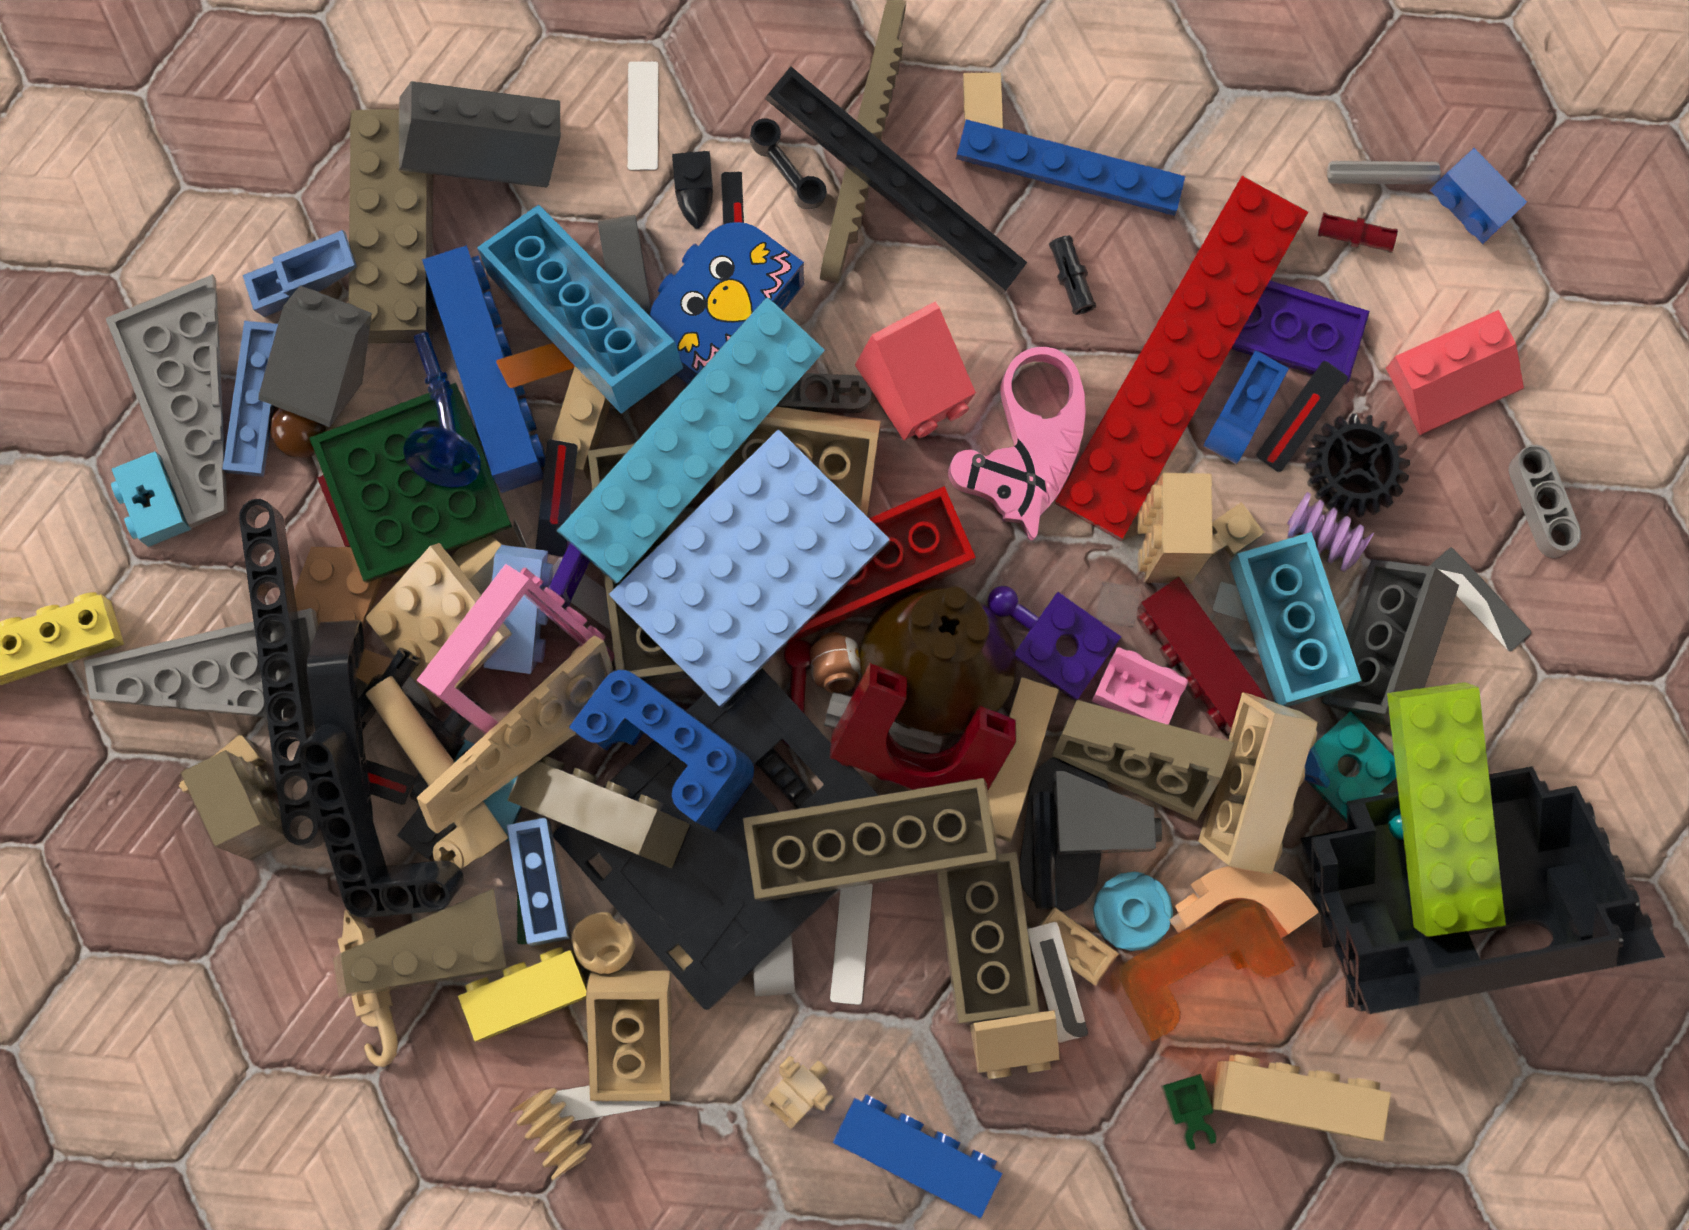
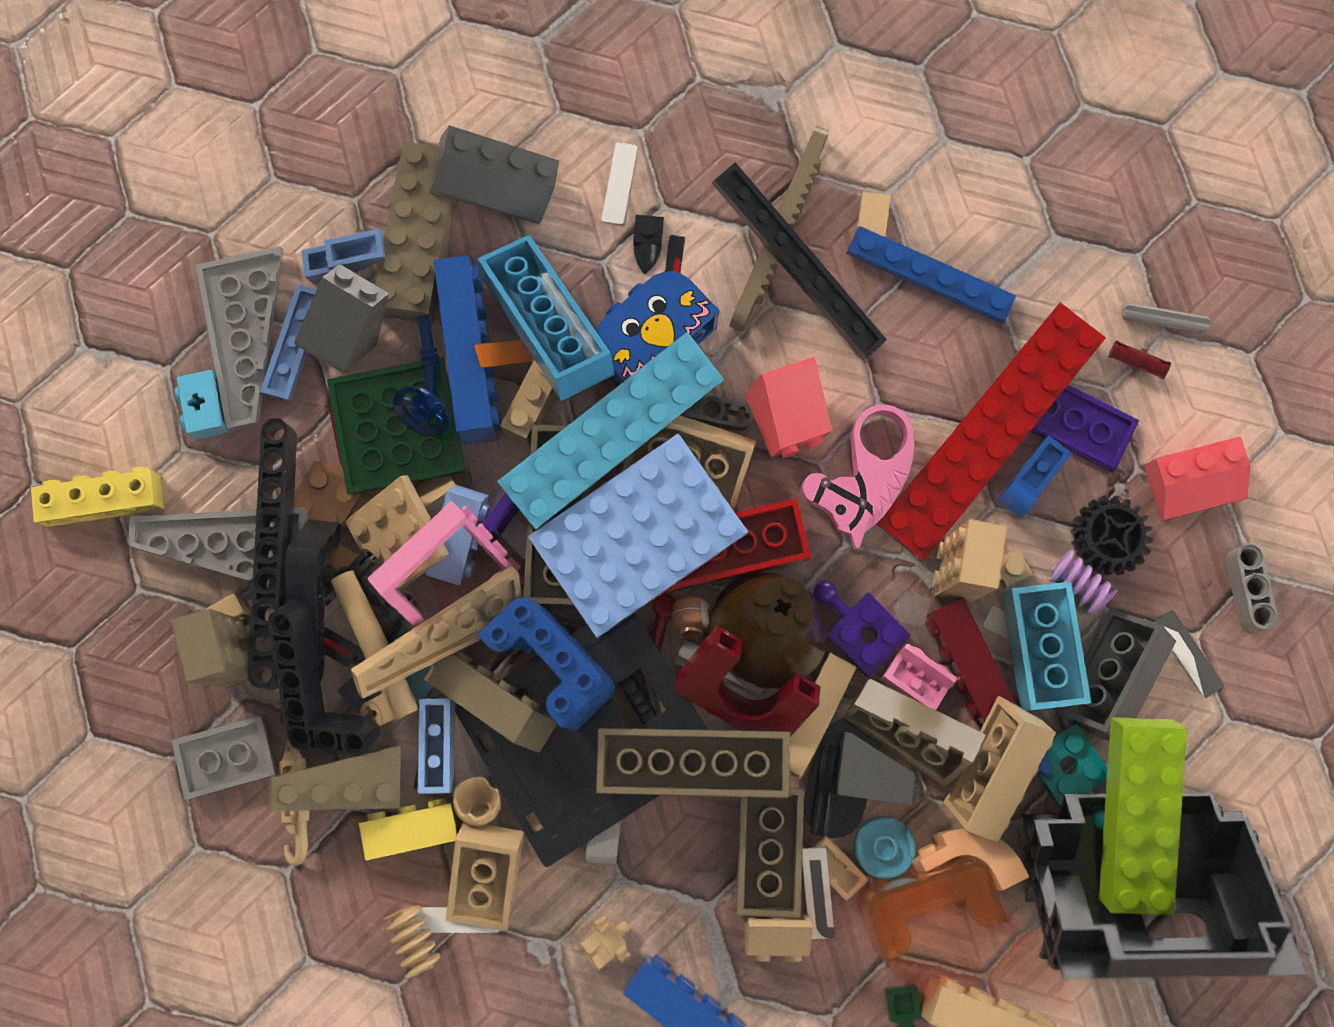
camera: 10 degrees right, 0 degrees up
reddish brown hair [270,408,330,459] -> none
black sticker [535,439,578,556] -> none
dark grey beam [598,215,651,316] -> none
black bar [750,118,827,209] -> none
white sticker [830,884,873,1005] -> none
black pin [1049,235,1097,315] -> none
black sticker [1256,361,1348,472] -> none
brick [1430,148,1527,244] -> none
none -> light grey plate [171,715,278,800]

